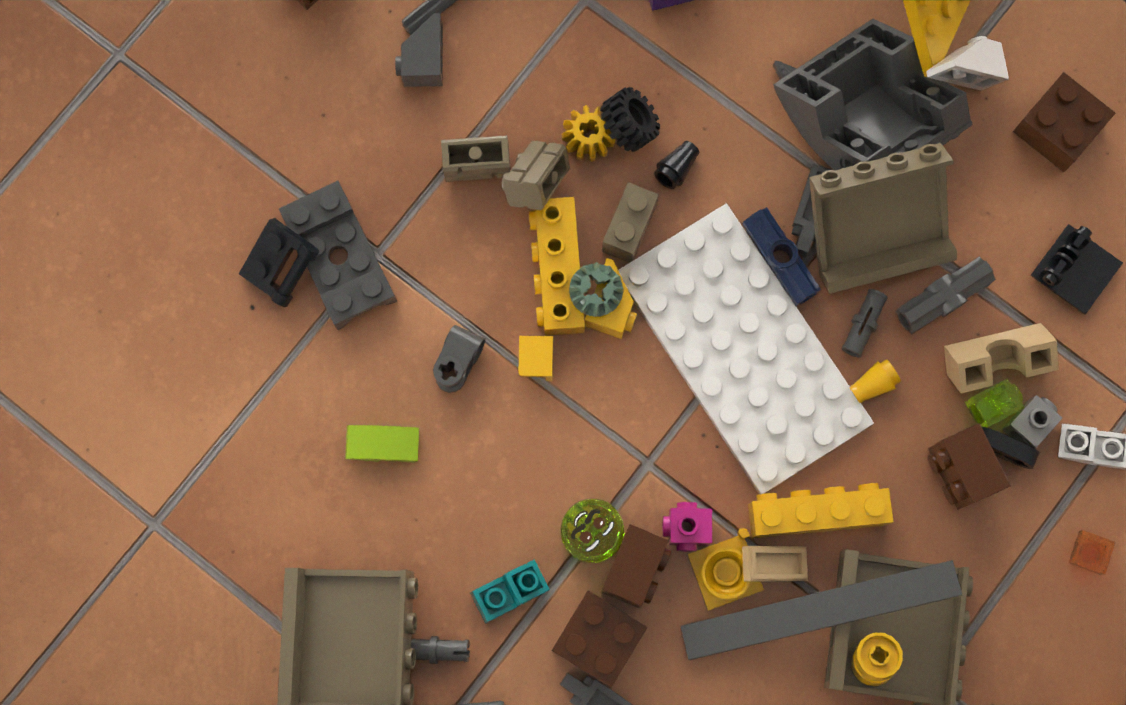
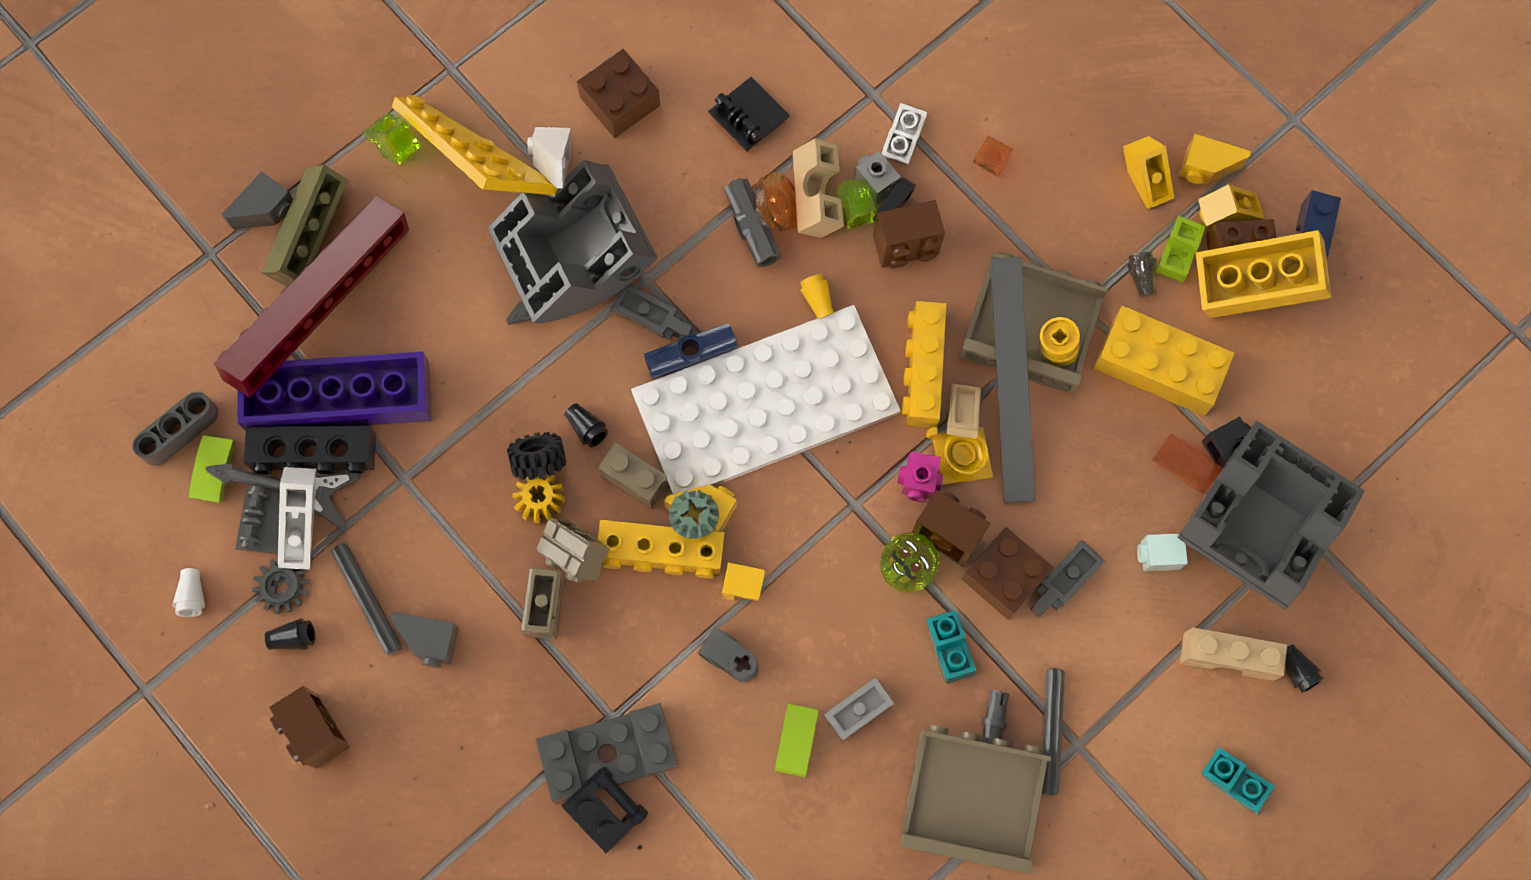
camera: 85 degrees left, 5 degrees down
dark tan panel [809,143,957,294] -> none
dark grey pin [842,289,888,358] -> none
none -> clear orange tile [756,172,797,232]
none -> light grey plate [824,678,894,742]

